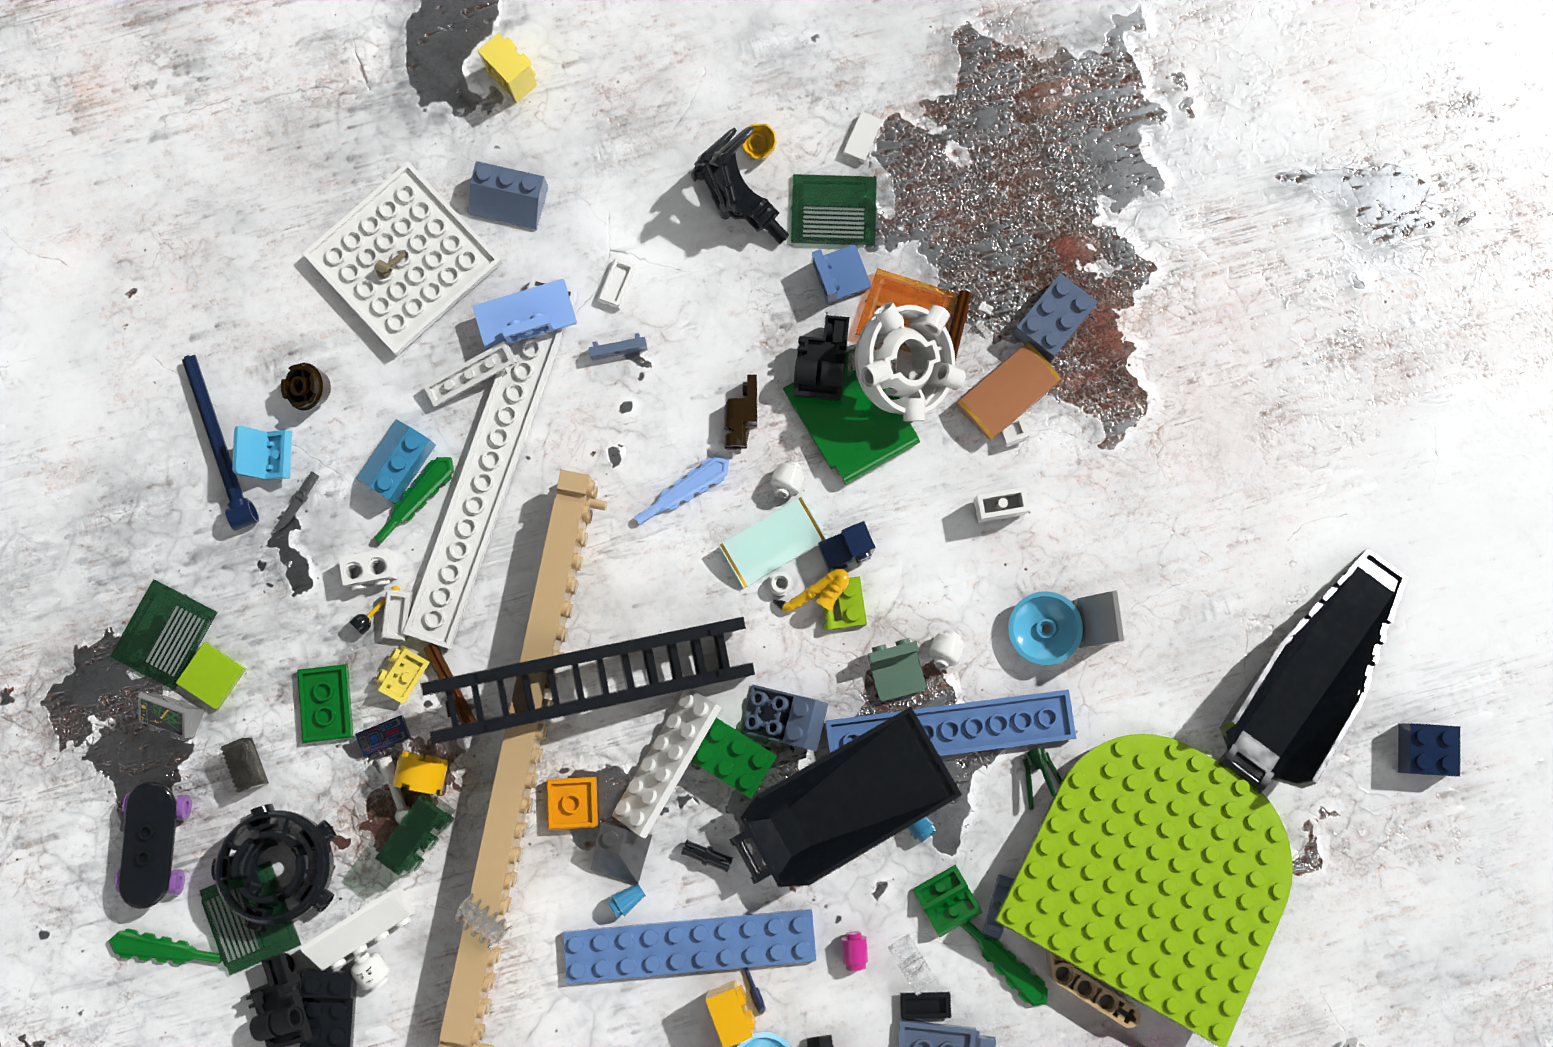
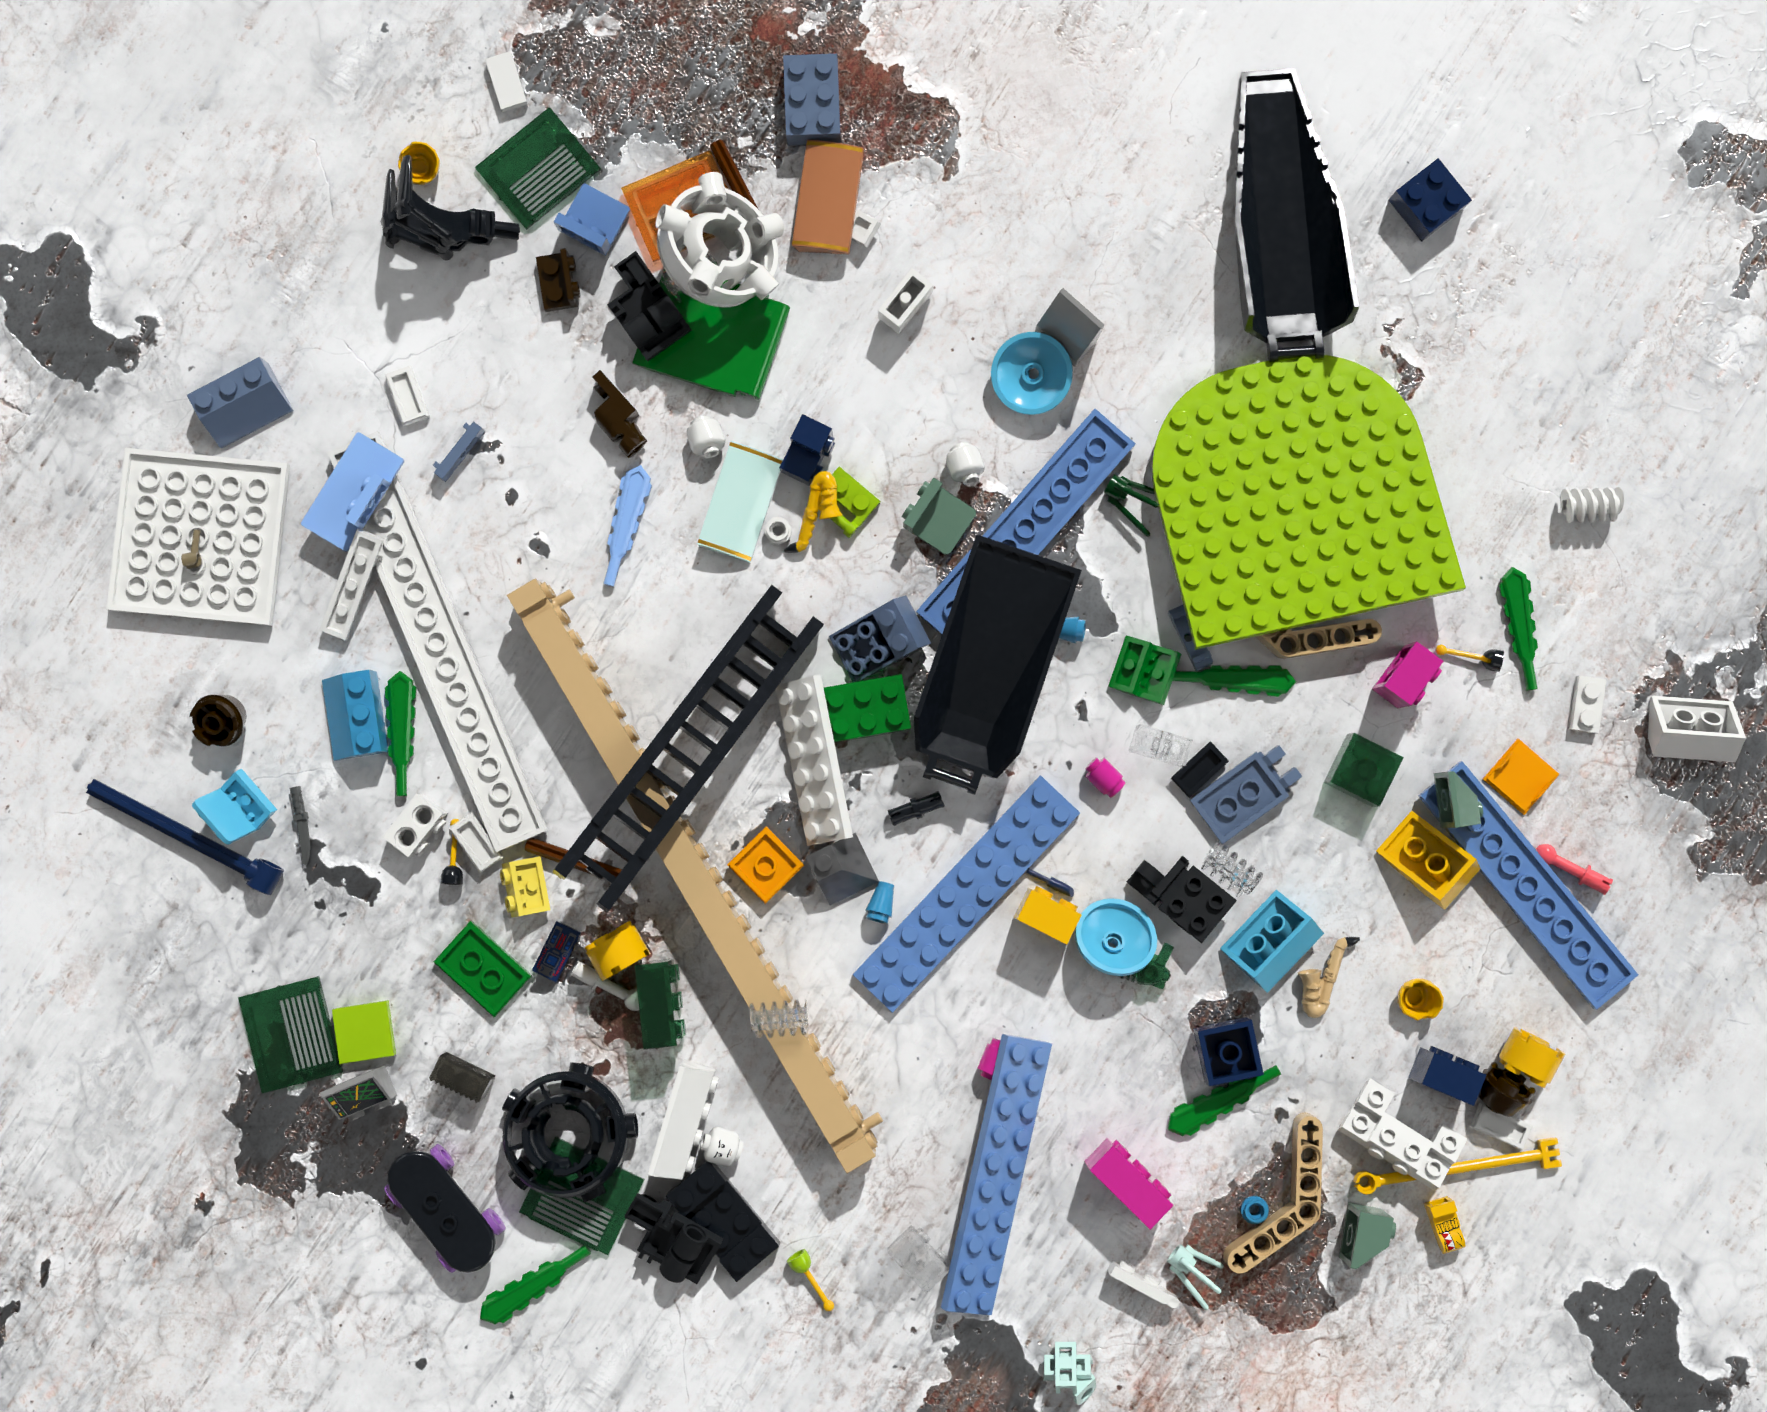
camera: 45 degrees left, 5 degrees up
light yellow brick [478,33,537,103] -> none
none -> dark brown bracket [536,248,581,312]

